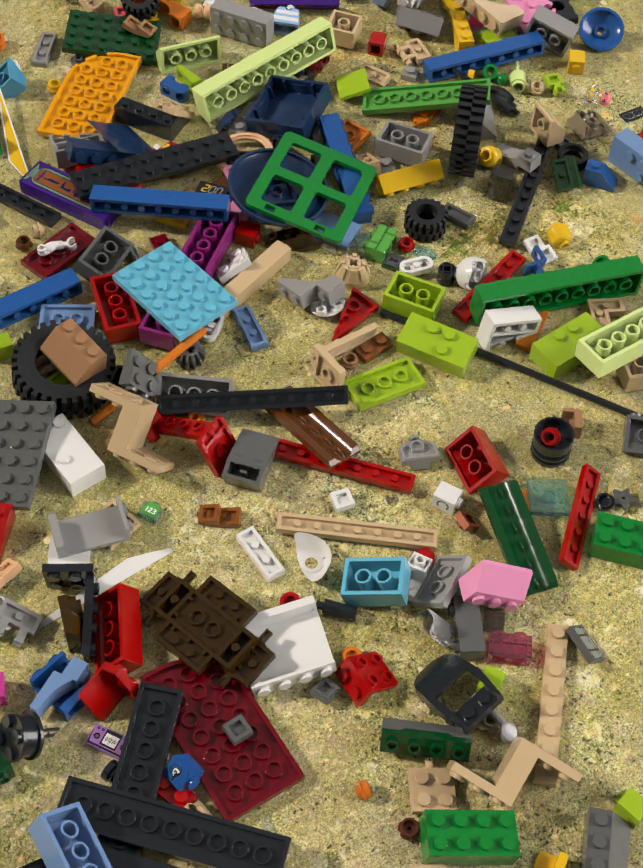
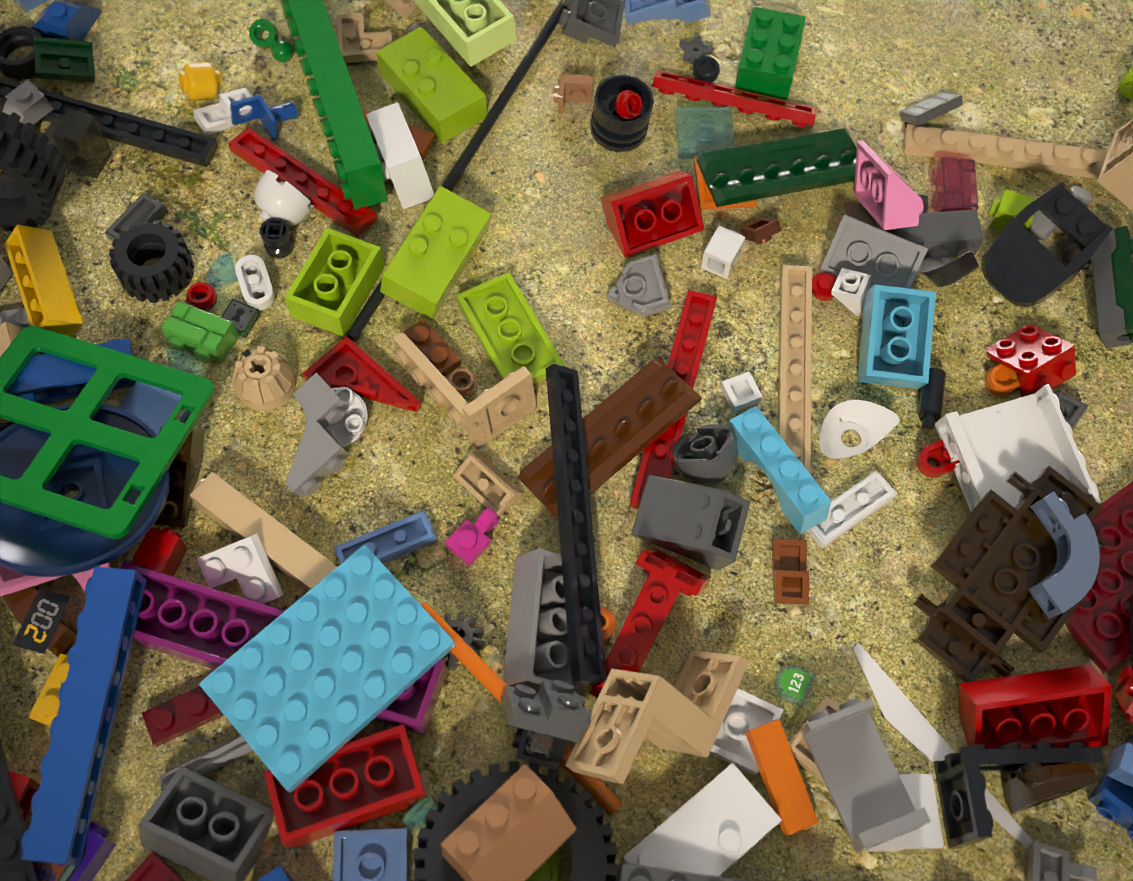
camera: 90 degrees left, 10 degrees up
none -> dark pink plate [445,507,500,567]
none -> tan slope [453,452,524,518]
none -> dark grey cylinder [672,424,739,484]
none -> white plate [709,689,783,775]
none -> medium azure arch [729,406,831,534]
none -> orange tile [745,719,818,835]
none -> sand blue arch [1029,492,1100,618]

